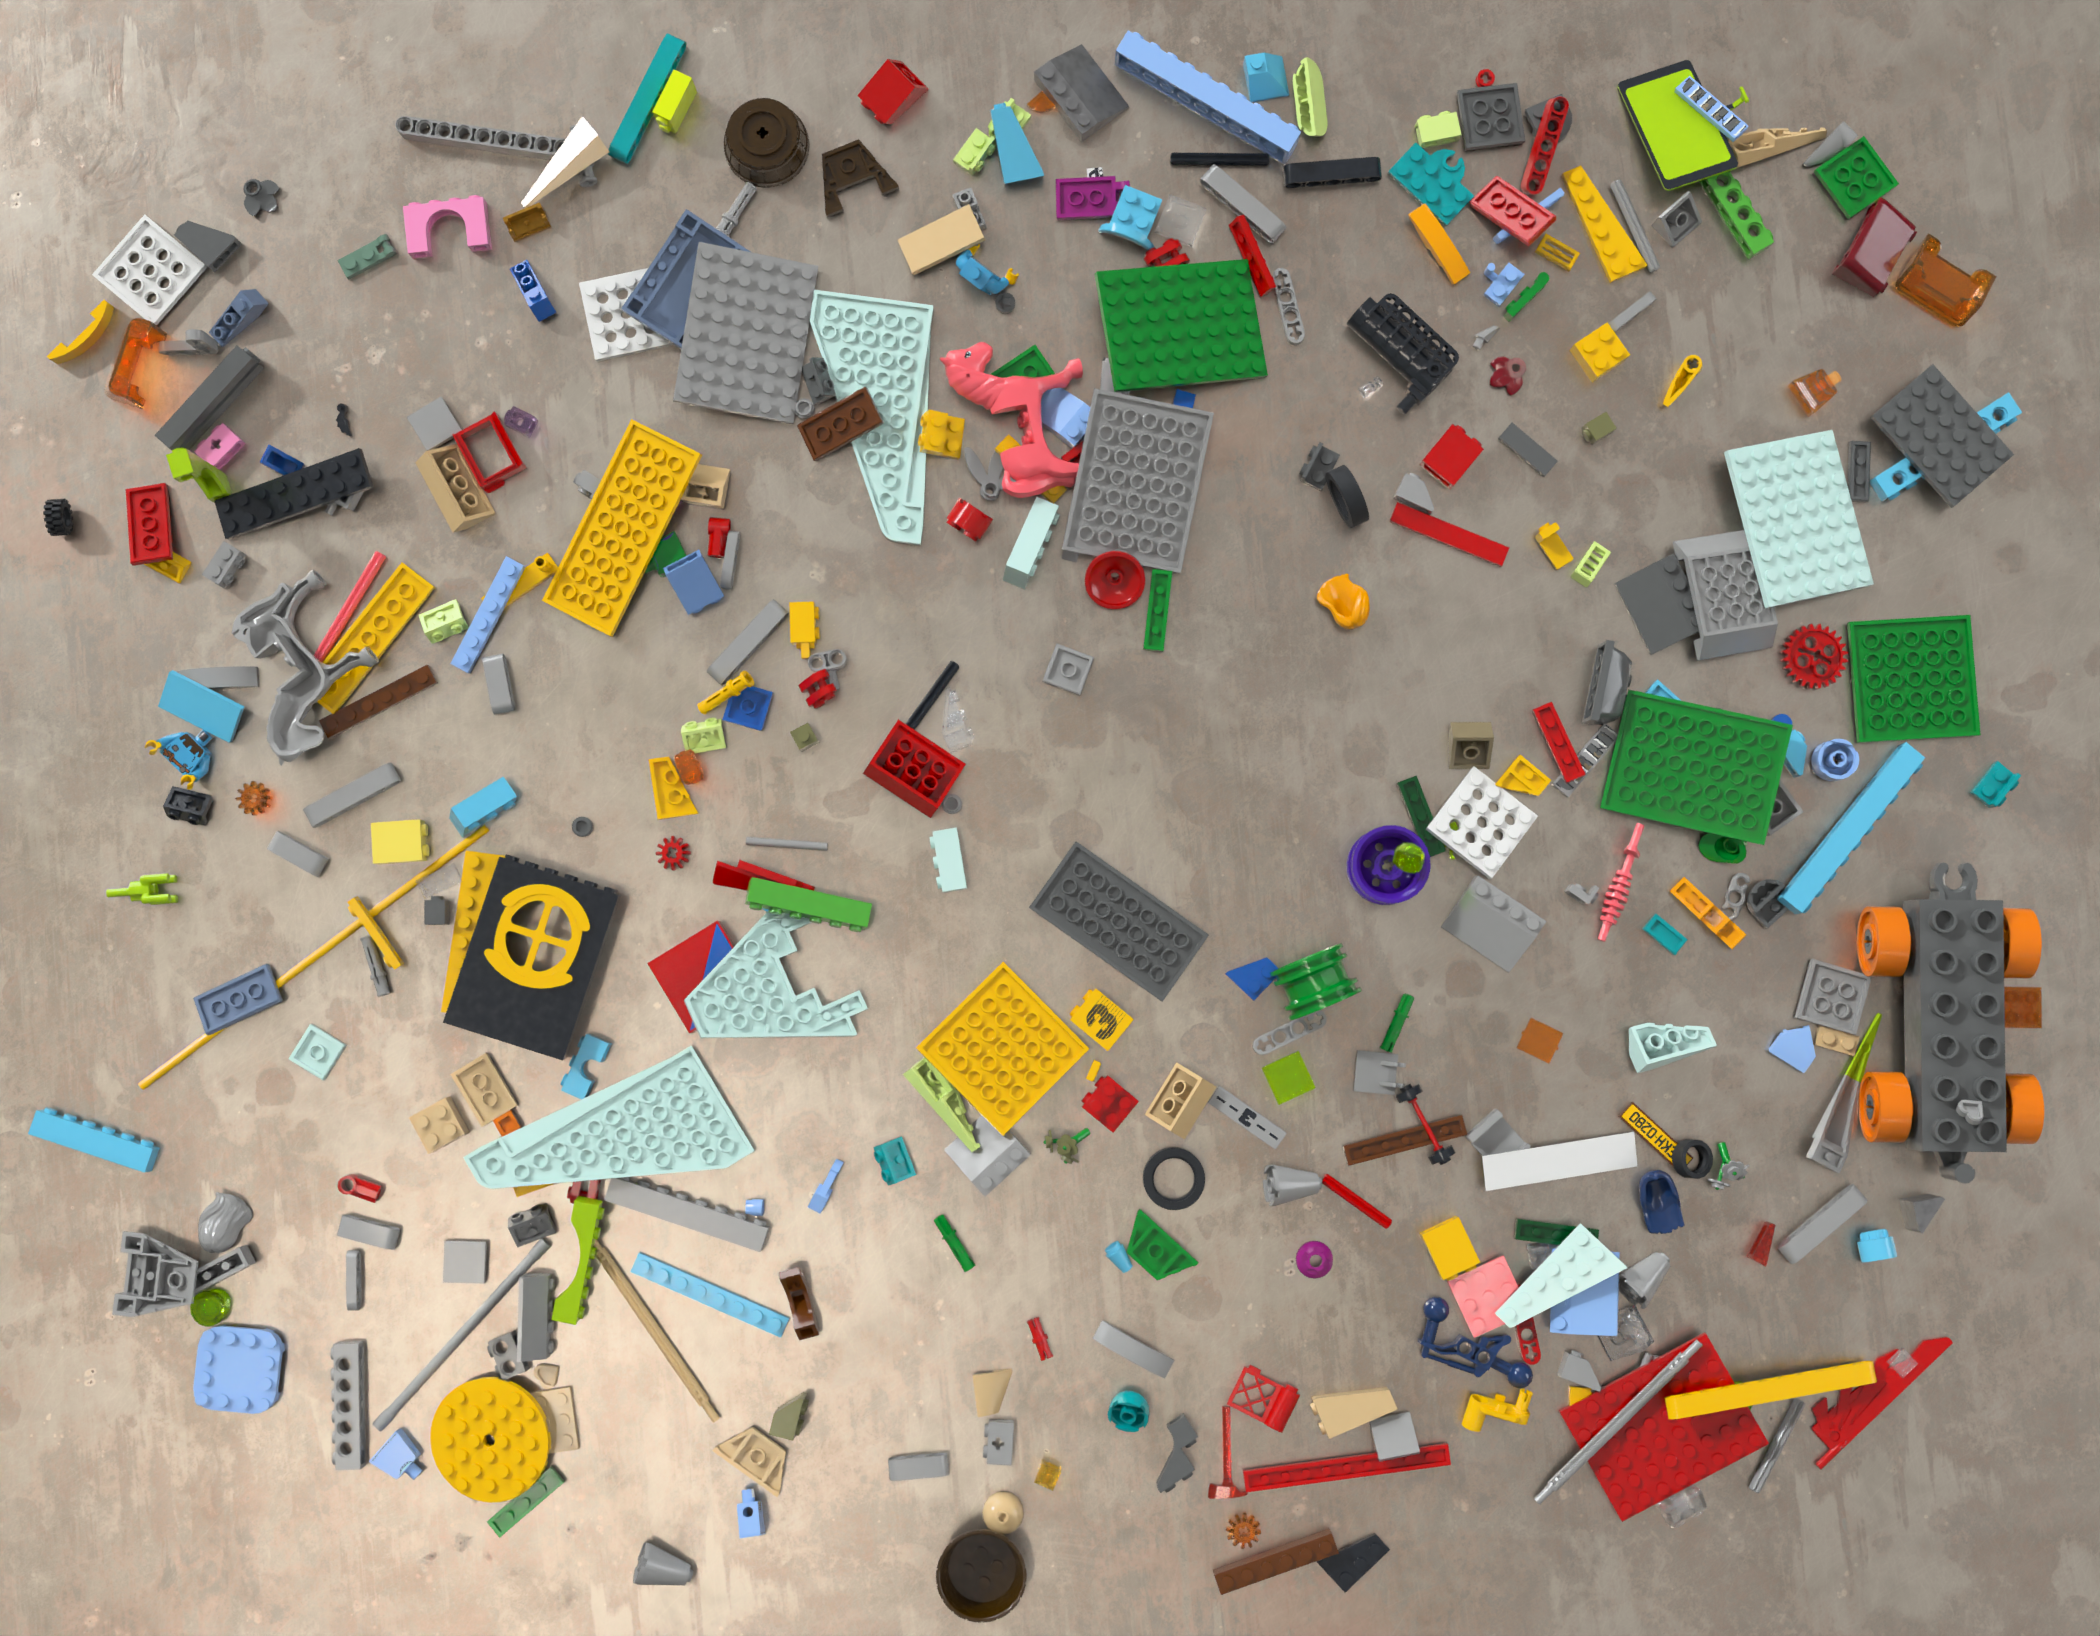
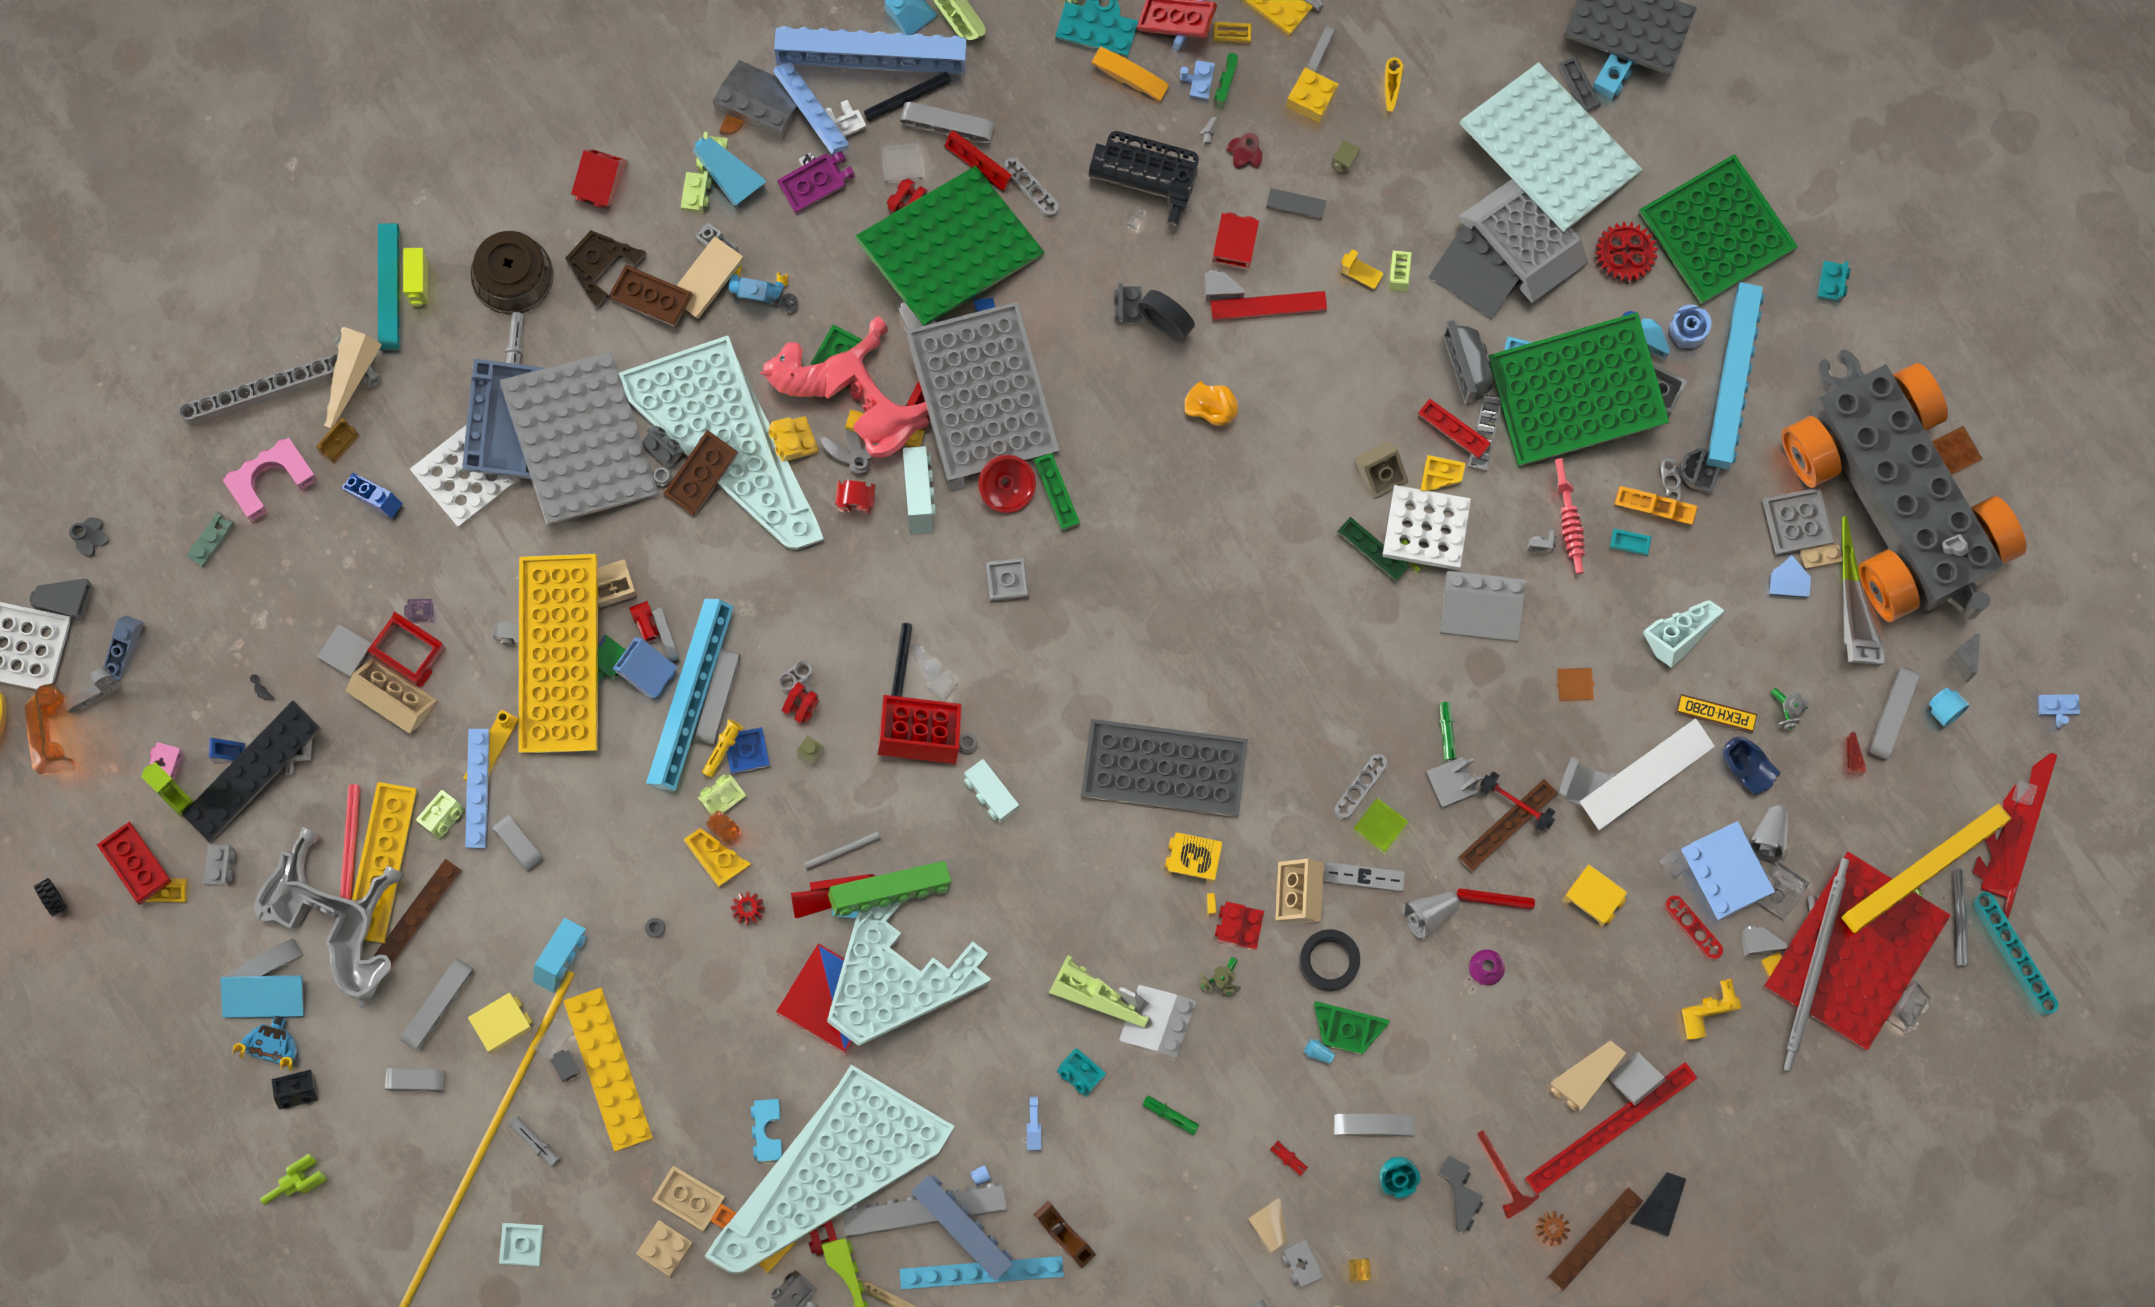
camera: 30 degrees left, 10 degrees down
dark grey brick [154,345,264,450] -> none
sand blue tile [193,964,283,1035] -> none
clear orange gear [235,781,273,816] -> none
yellow plate [347,896,404,970] -> none
black panel [443,854,621,1061] -> none
yellow hinge [789,601,820,659] -> none
yellow plate [916,962,1089,1136] -> none
light blue slope [1041,388,1090,449] -> none
medium azure piece [1098,185,1162,250] -> none
blue wing [1225,957,1279,1001] -> none
red piece [1227,1365,1300,1433] -> none
green wheel [1270,943,1362,1021] -> none
black beam [1283,157,1382,188] -> none
dark purple wheel [1346,825,1431,905] -> none
clear neon green hair [1393,842,1425,873] -> none
dark blue piece [1418,1297,1533,1389] -> none
coral plate [1447,1255,1519,1338] -> none
light aqua wing [1495,1223,1628,1328] -> none
dark green plate [1514,1218,1599,1245] -> none
black tyre [1672,1139,1713,1179] -> none
green piece [1699,833,1747,864] -> none
clear orange torso [1788,369,1841,417] -> none
none -> reddish brown tile [608,265,693,327]
none -> medium azure brick [646,599,734,791]
none -> light blue plate [773,62,849,154]
none -> white plate [825,100,866,138]
none -> sand blue brick [911,1175,1013,1281]
none -> light grey slope [1119,987,1144,1013]
none -> teal beam [1973,892,2059,1016]
none -> light blue plate [2038,695,2080,728]

